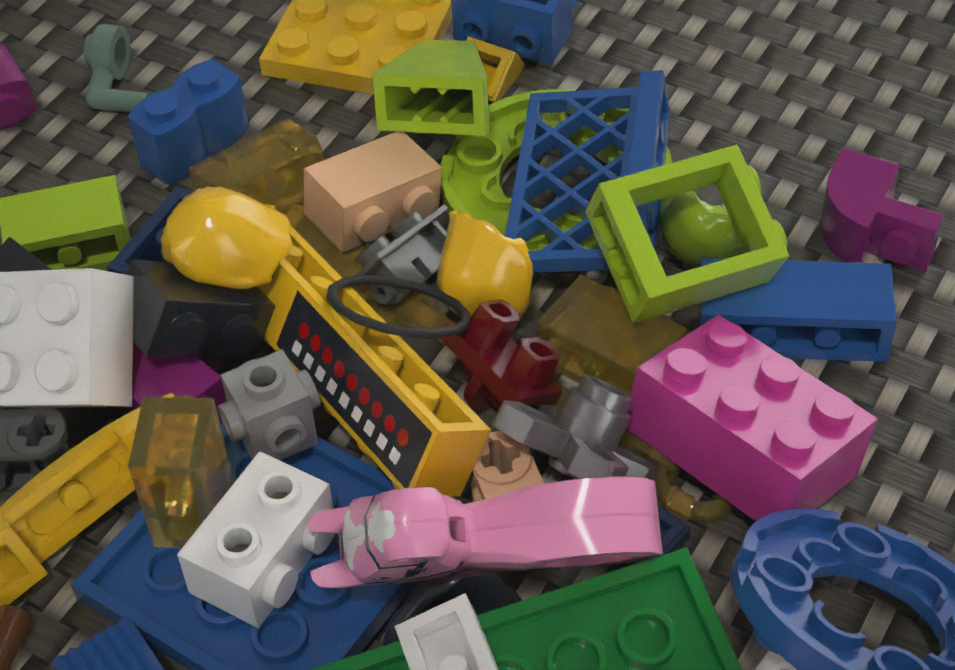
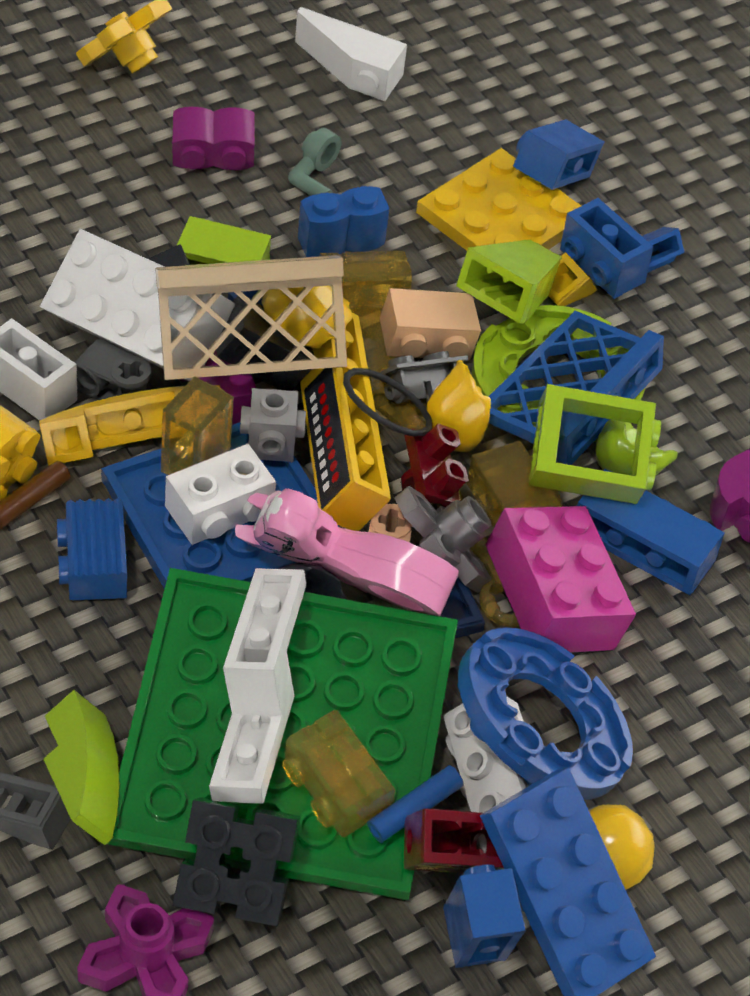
camera: 20 degrees right, 0 degrees up
none -> tan fence [155,255,347,380]

